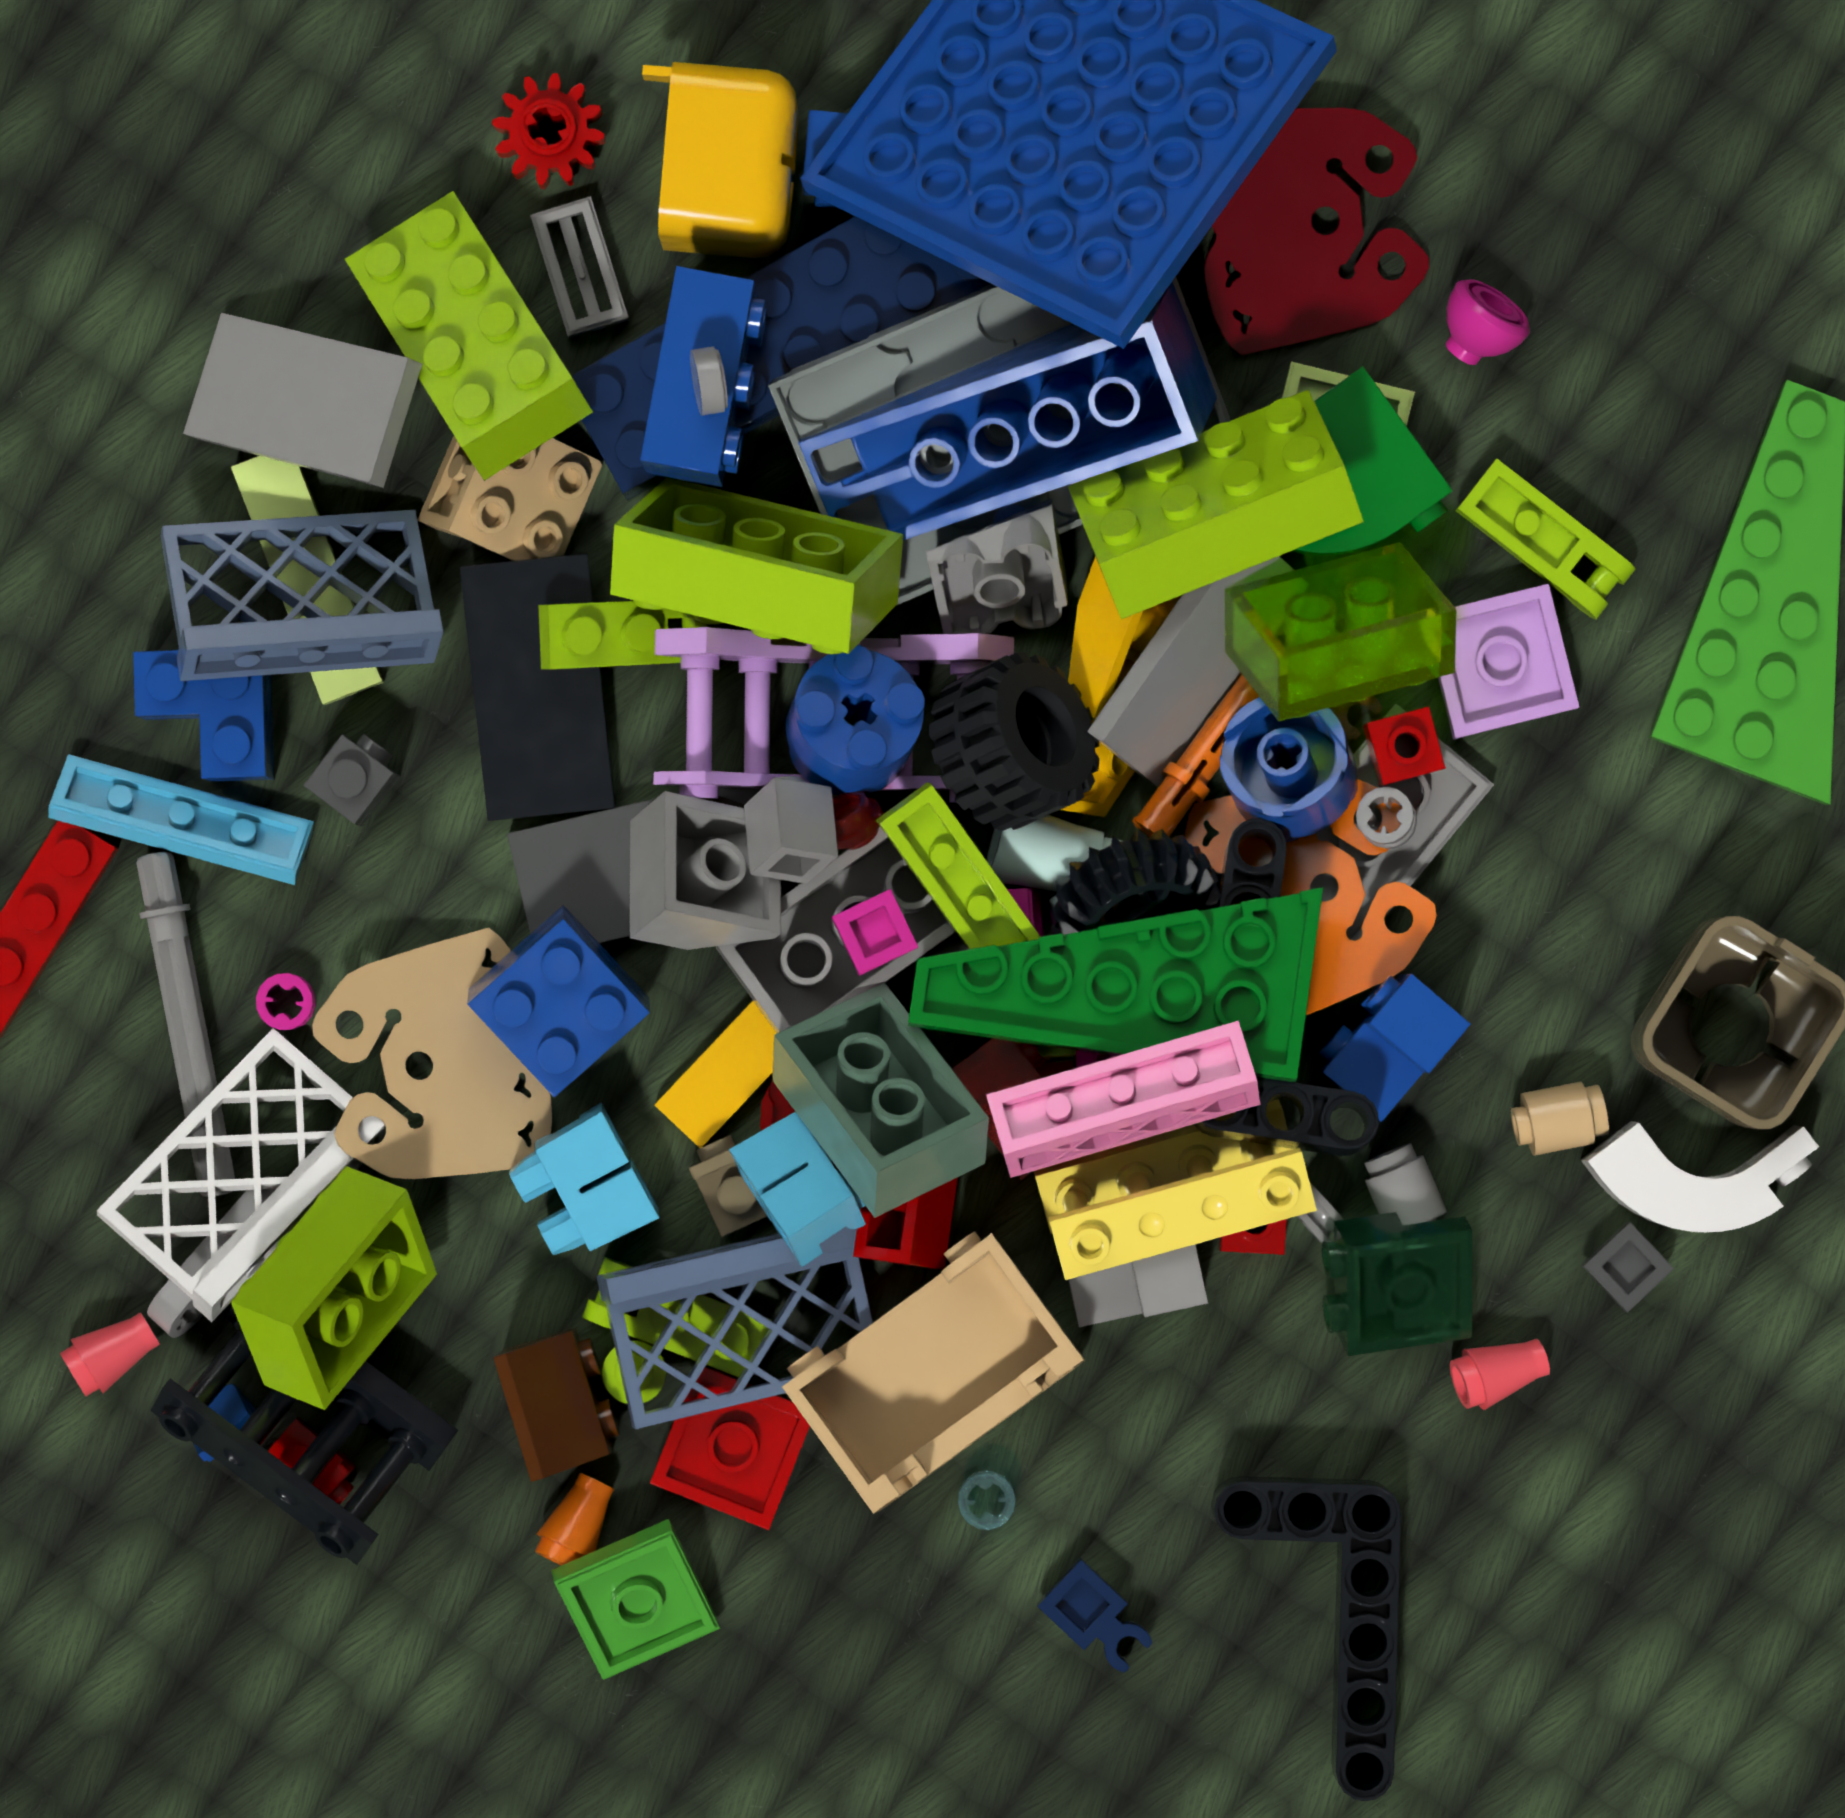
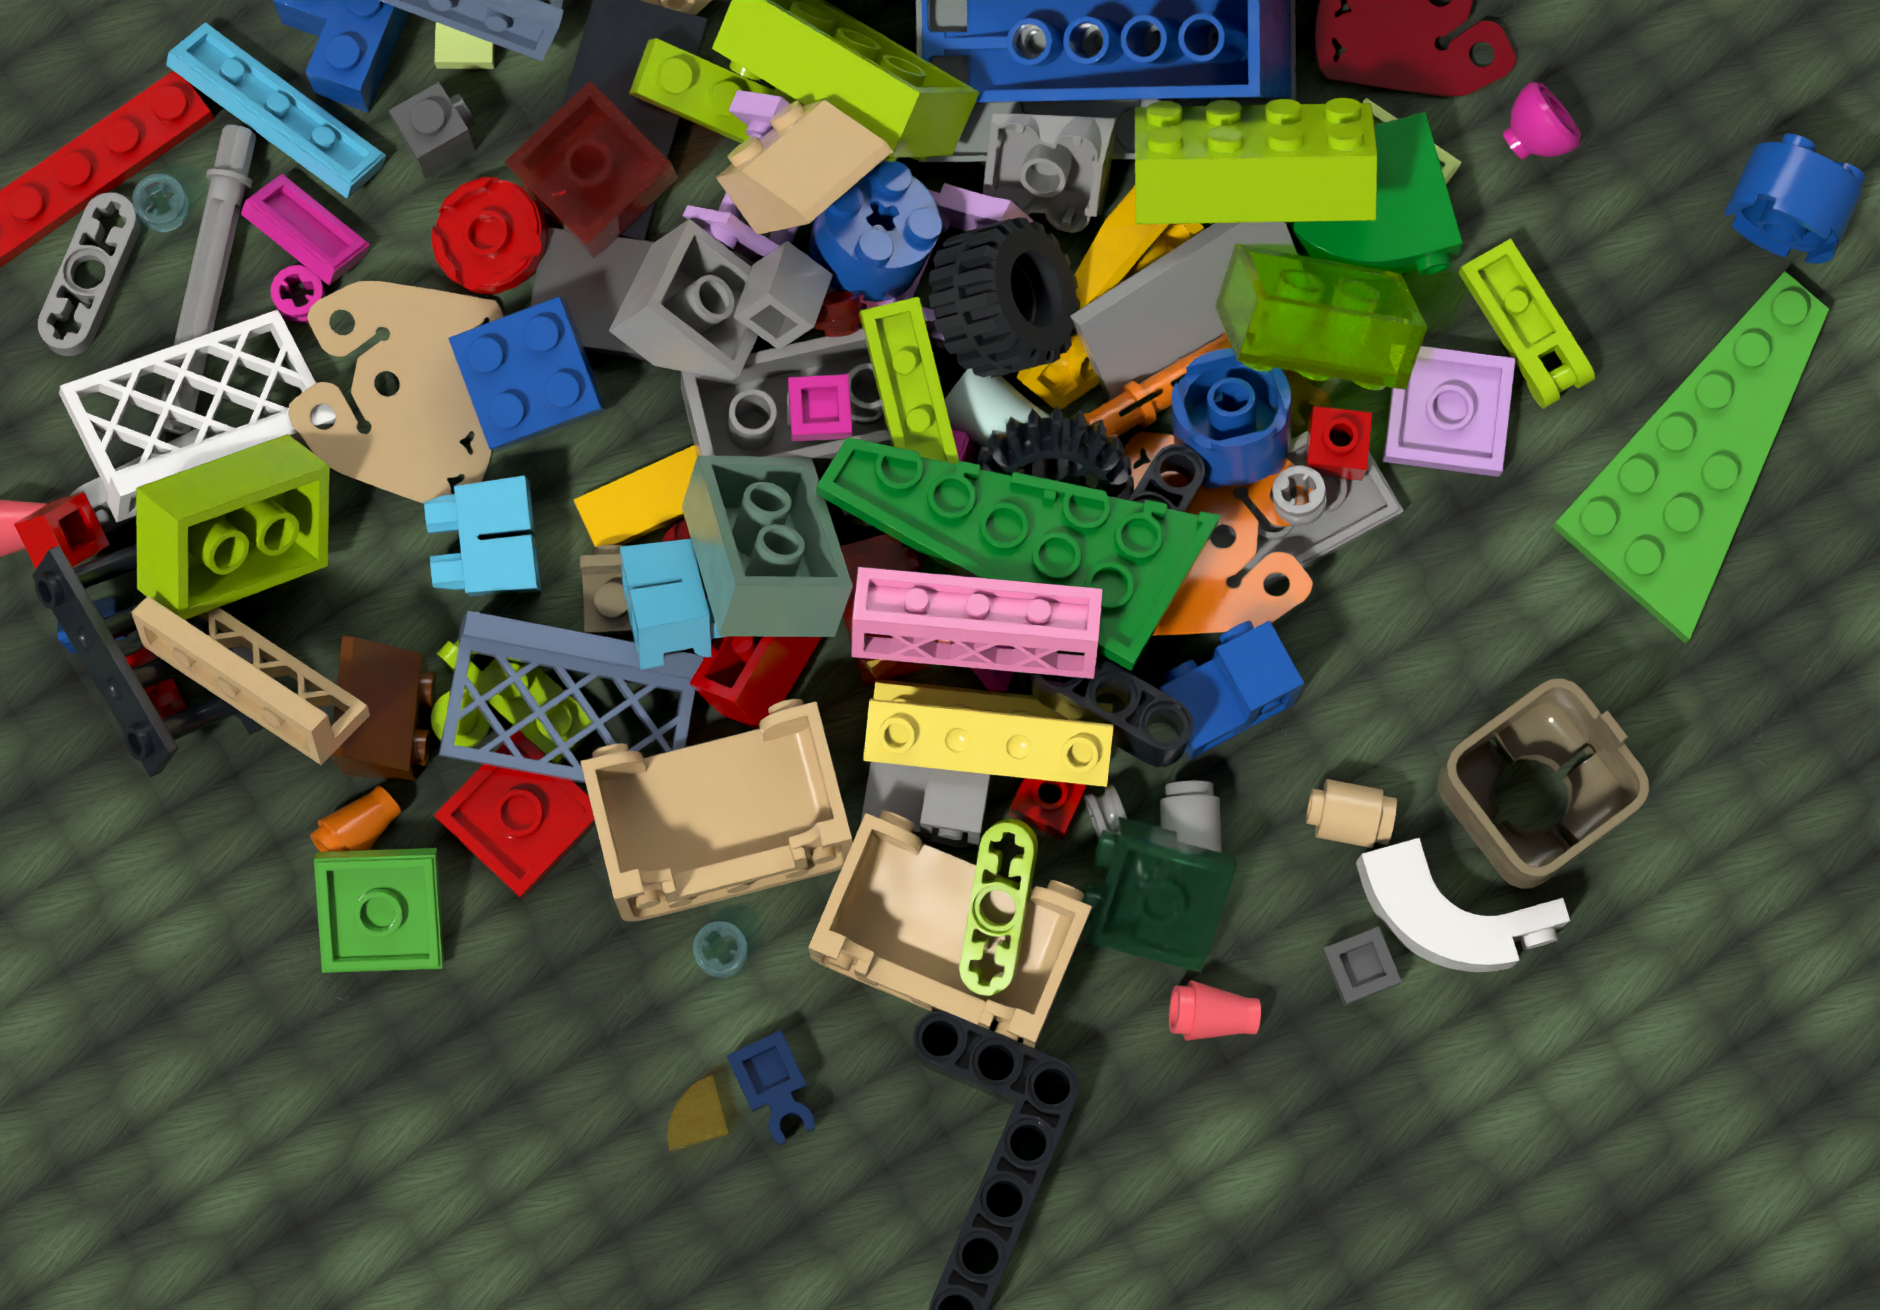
camera: 20 degrees right, 10 degrees down
none -> red plate [14,492,110,569]
none -> light grey beam [38,193,141,356]
none -> tan fence [131,596,370,765]
none -> clear light blue bush [133,174,189,232]
none -> dark pink tile [241,174,370,285]
none -> red tile [431,177,548,294]
none -> clear red brick [505,81,678,259]
none -> clear yellow tile [667,1075,729,1151]
none -> tan slope [716,100,893,235]
none -> tan windscreen [808,810,1092,1049]
none -> lime beam [959,819,1038,996]
none -> blue brick [1724,133,1865,264]

